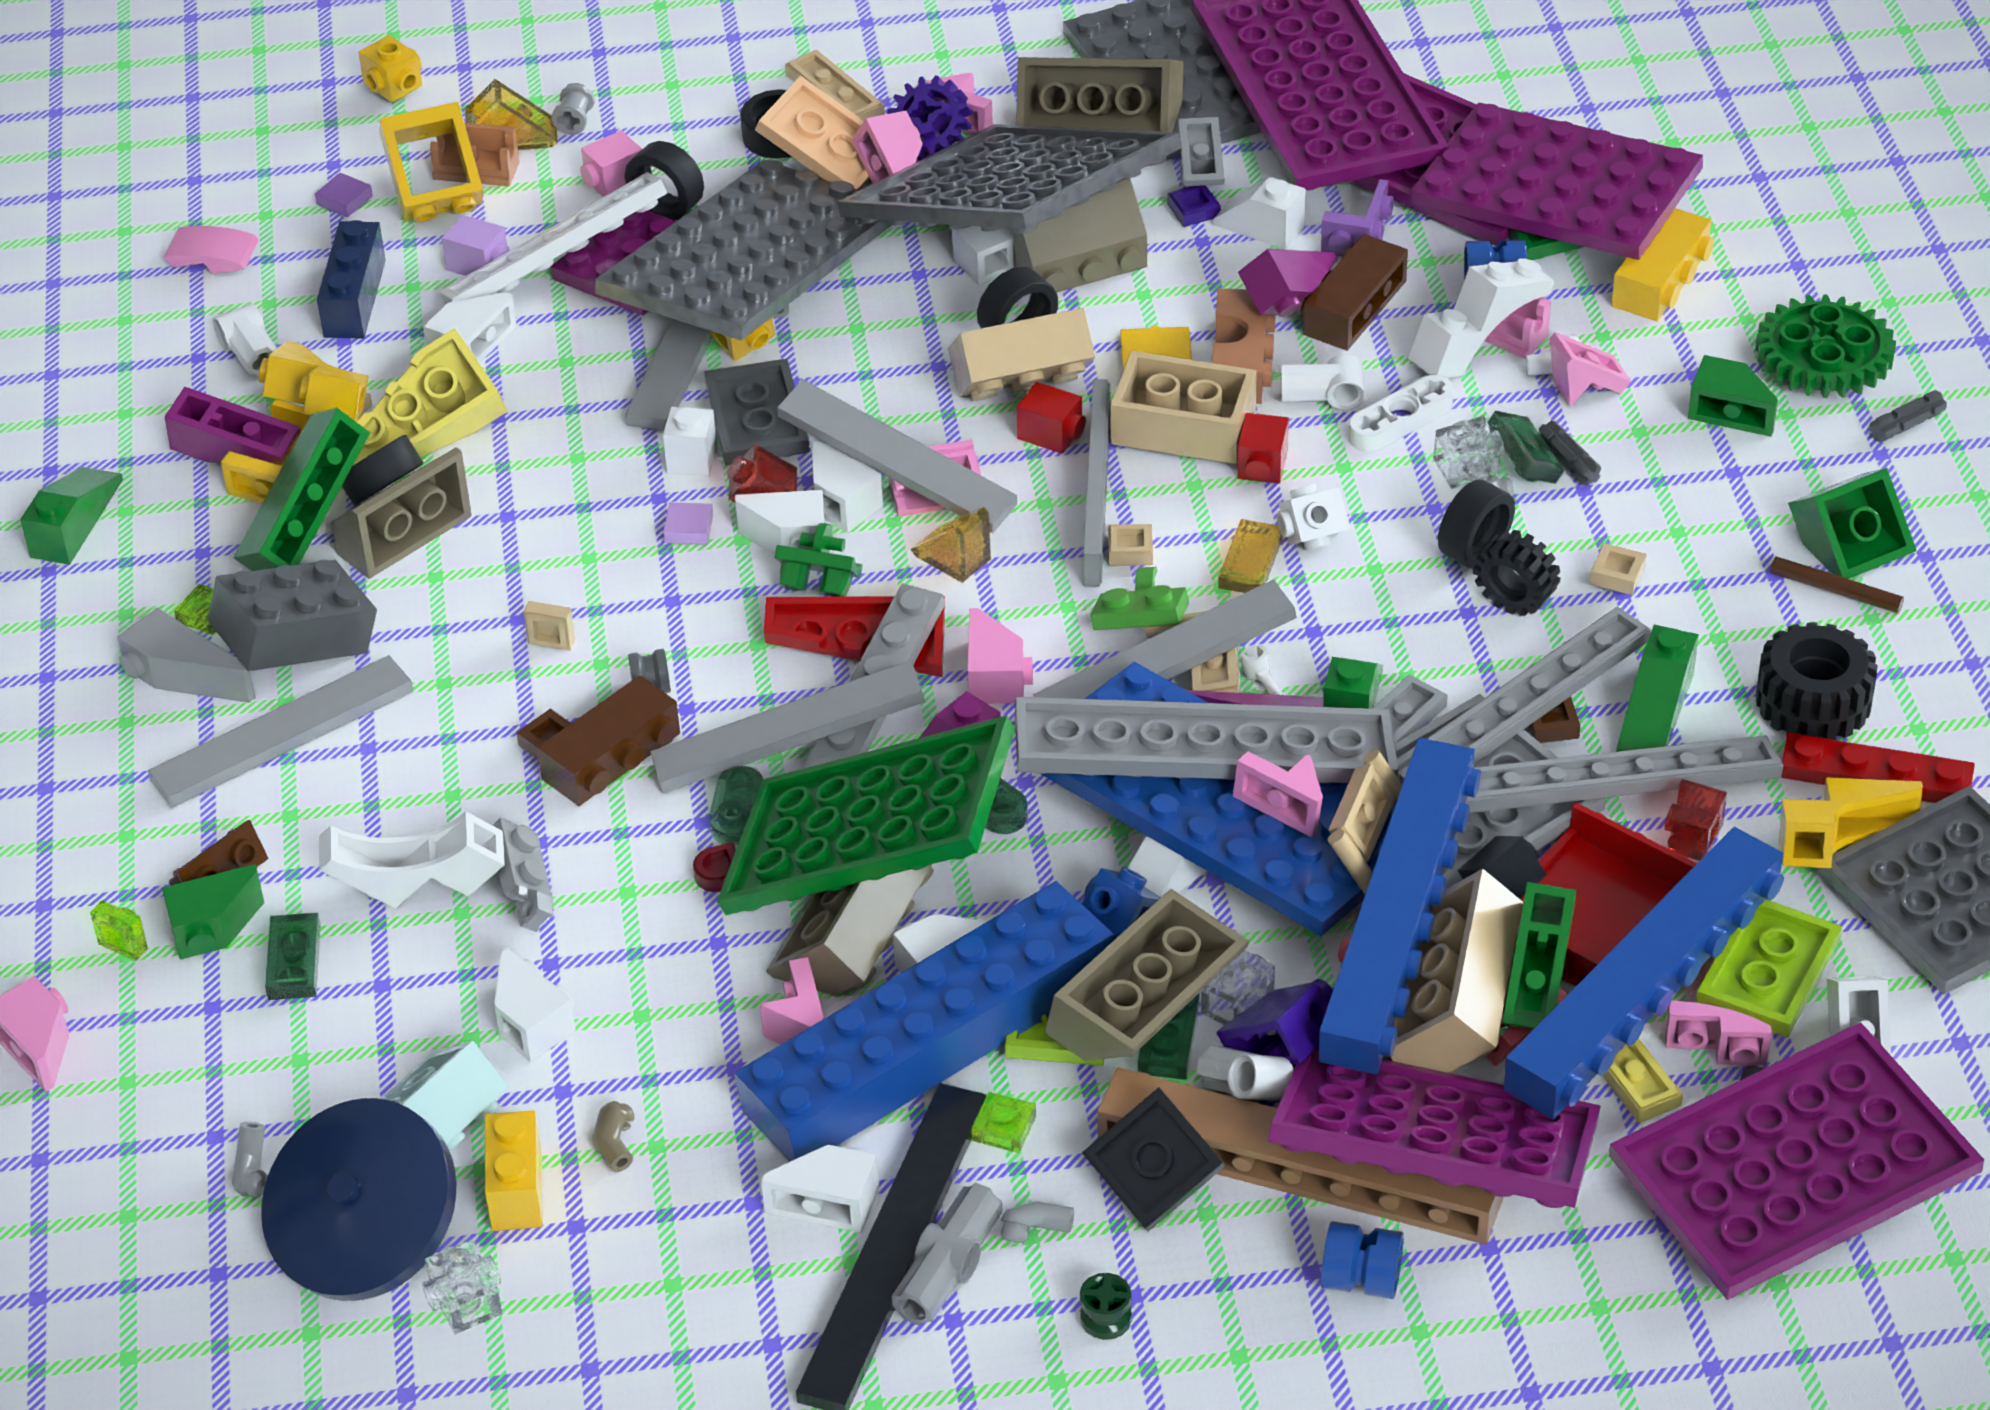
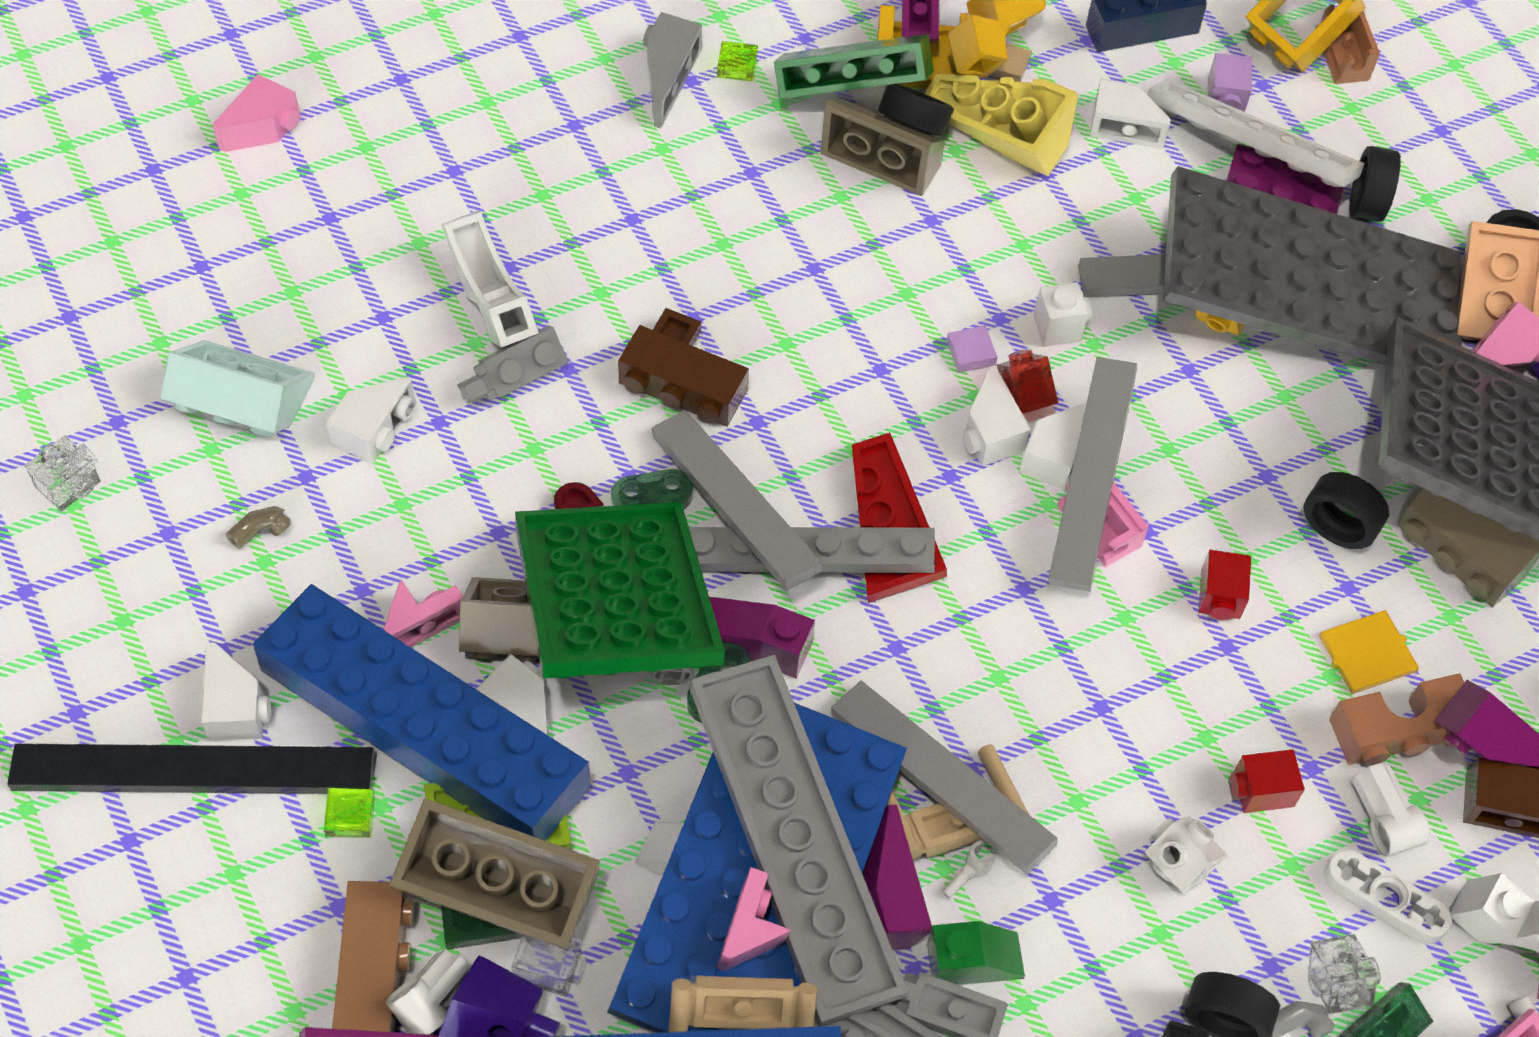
camera: 65 degrees right, 15 degrees up
clear neon green plate [90,900,148,961] -> none
light grey tile [148,655,413,808] -> none
green slope [162,864,264,960] -> none
reddish brown hinge [169,820,269,885] -> none
dark grey brick [208,560,377,671] -> none
light grey arm [232,1122,267,1197] -> none
dark blue dish [261,1098,457,1301] -> none
clear green plate [265,913,321,1000] -> none
clear yellow slope [465,79,557,150] -> none
yellow brick [485,1110,543,1231] -> none
tan tile [524,601,576,651] -> none
light grey bush [551,83,595,135] -> none
bright pink brick [580,130,642,197] -> none
dark grey wheel [628,648,671,693] -> none
dark grey plate [704,358,810,466] -> none
green hips [774,523,863,597] -> none
light grey piece [892,1183,1003,1326] -> none
clear yellow slope [911,507,991,583] -> none
tan brick [948,308,1095,401] -> none
bright pink slope [968,608,1033,704] -> none
light grey arm [1000,1201,1074,1243] -> none
dark green wheel [1080,1273,1132,1340] -> none
blue brick [1081,867,1161,939] -> none
black tile [1082,1087,1226,1232] -> none
light grey tile [1083,379,1111,587] -> none
bright green plate [1090,566,1189,630] -> none
tan tile [1108,524,1153,566] -> none
tan brick [1110,351,1257,464] -> none
clear yellow tile [1218,519,1283,593] -> none

